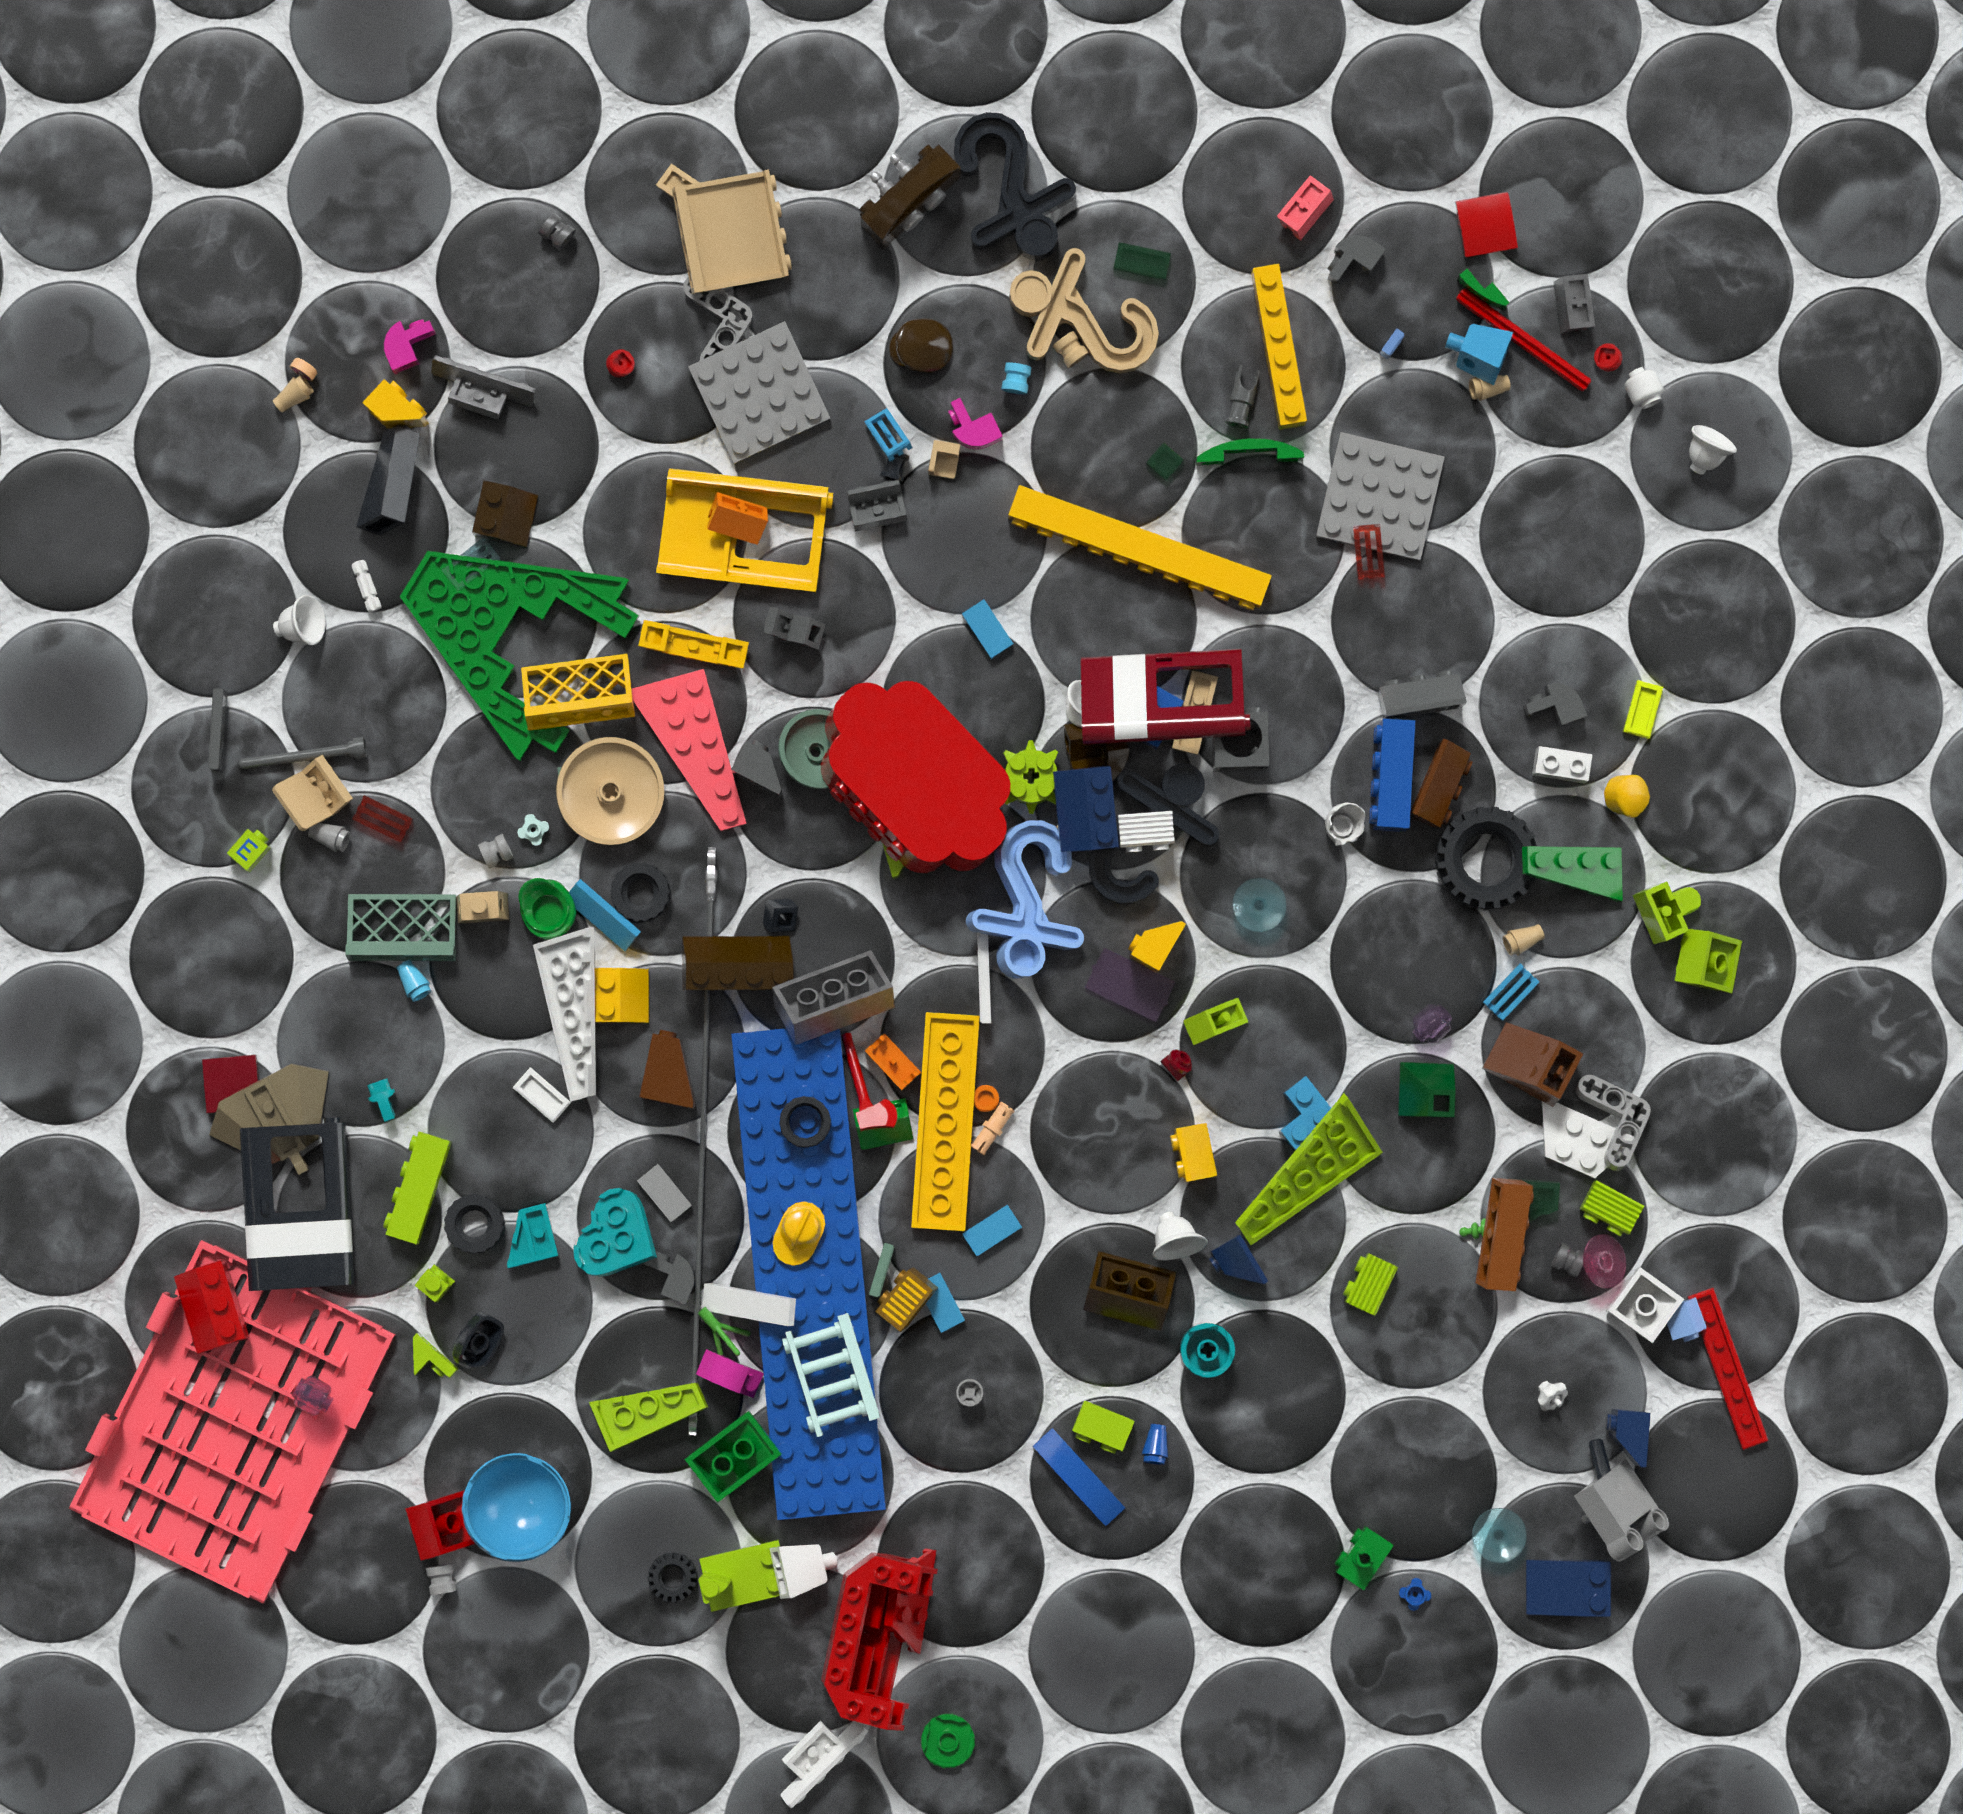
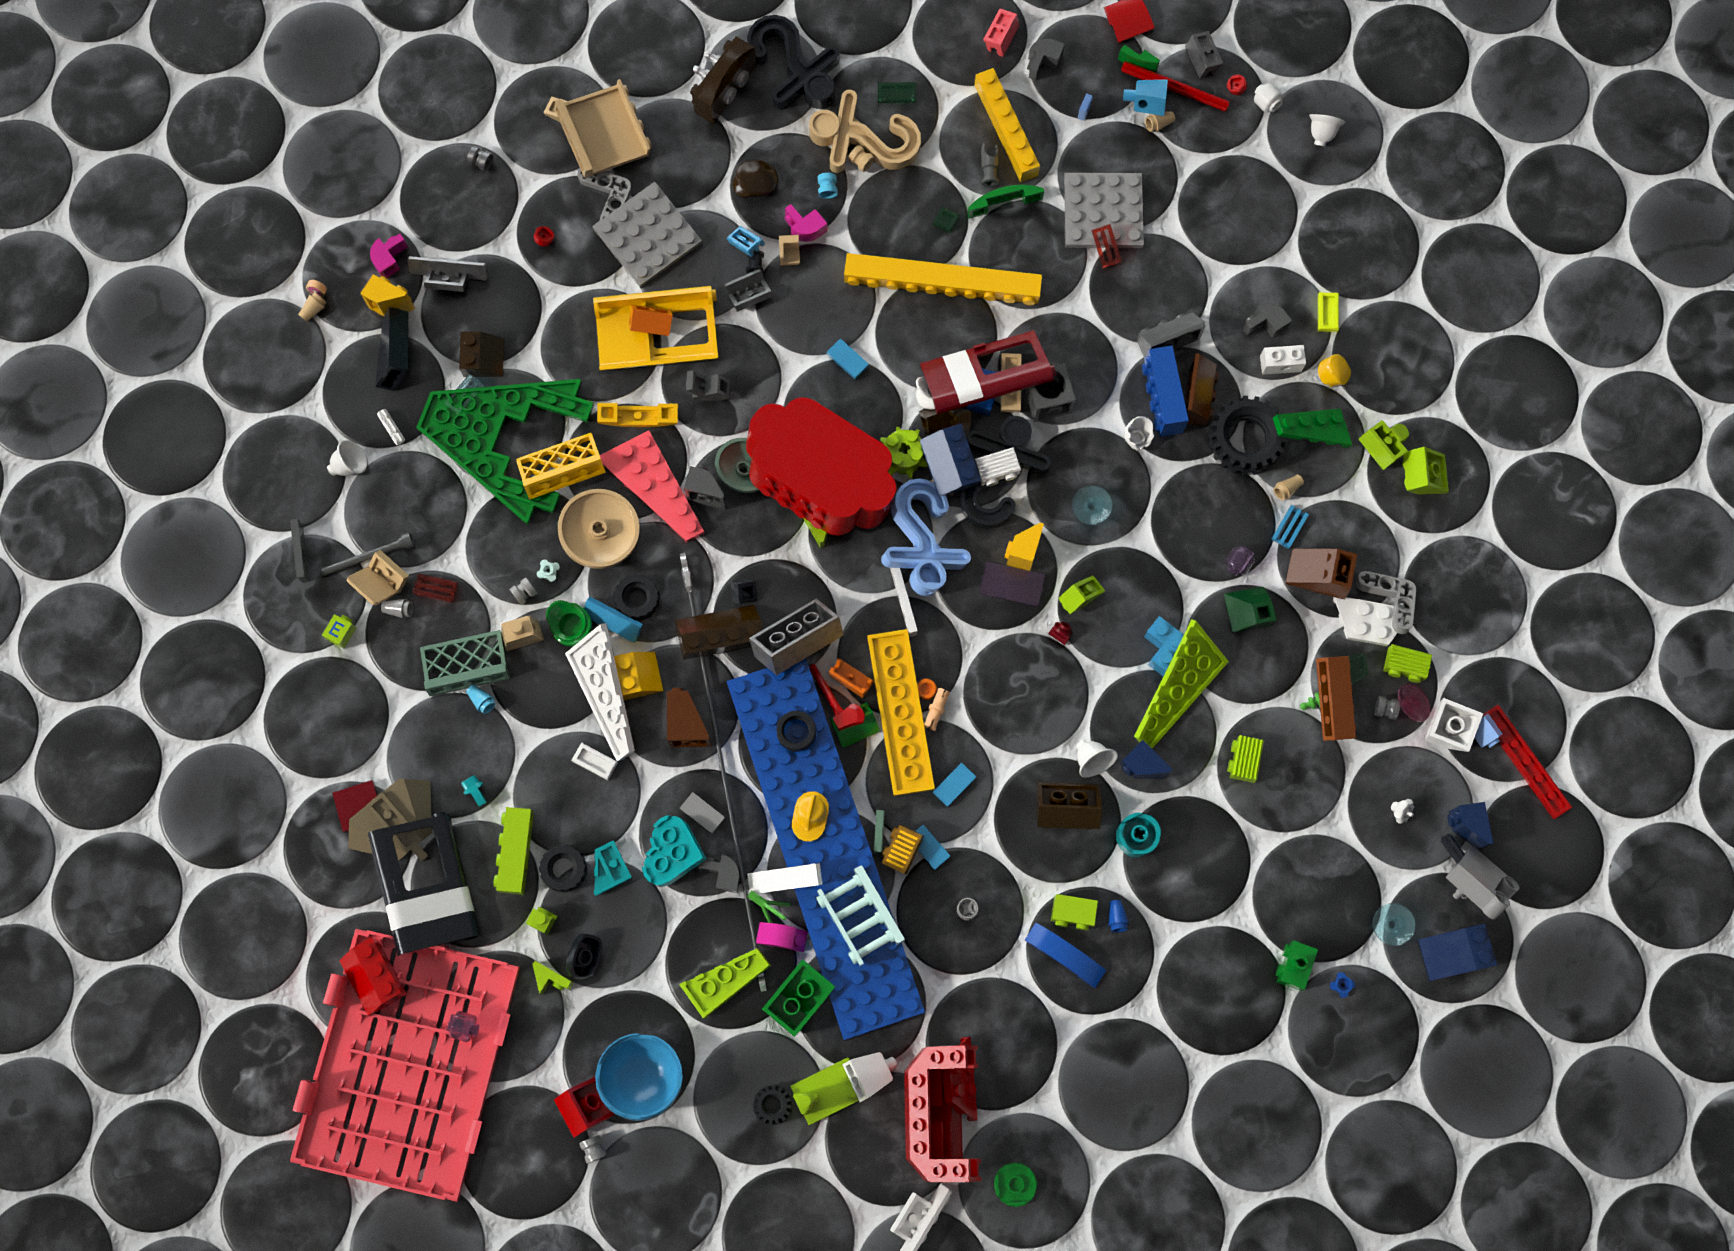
camera: 10 degrees left, 10 degrees down
yellow slope [1170,1123,1217,1182] -> none

